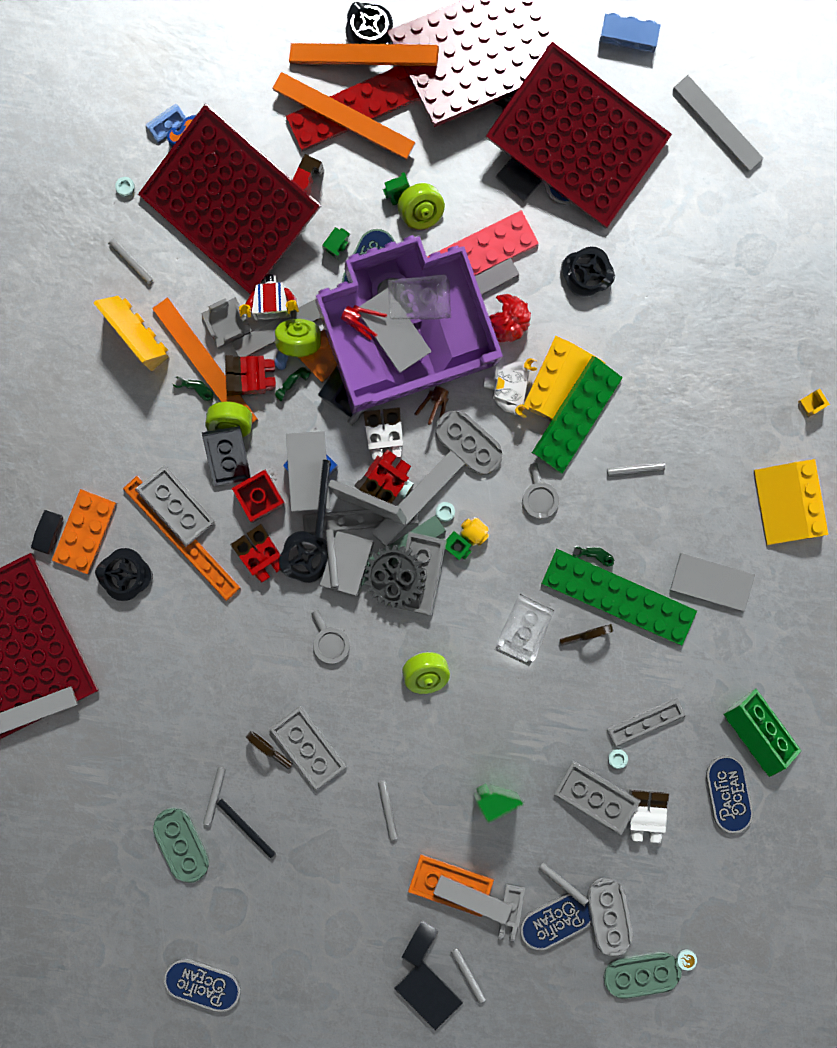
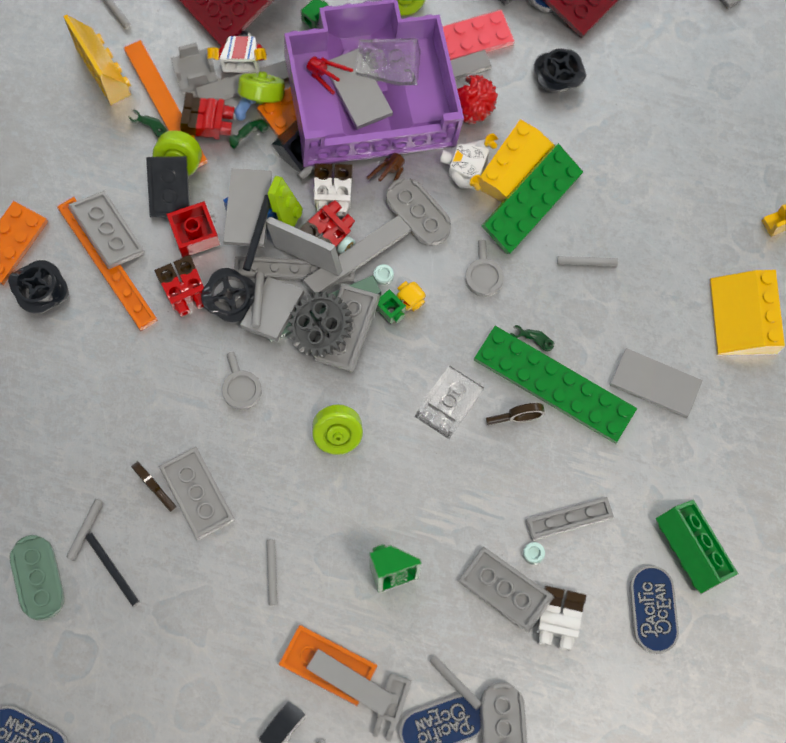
camera: 10 degrees right, 15 degrees down
none -> lime wing [267,176,303,227]

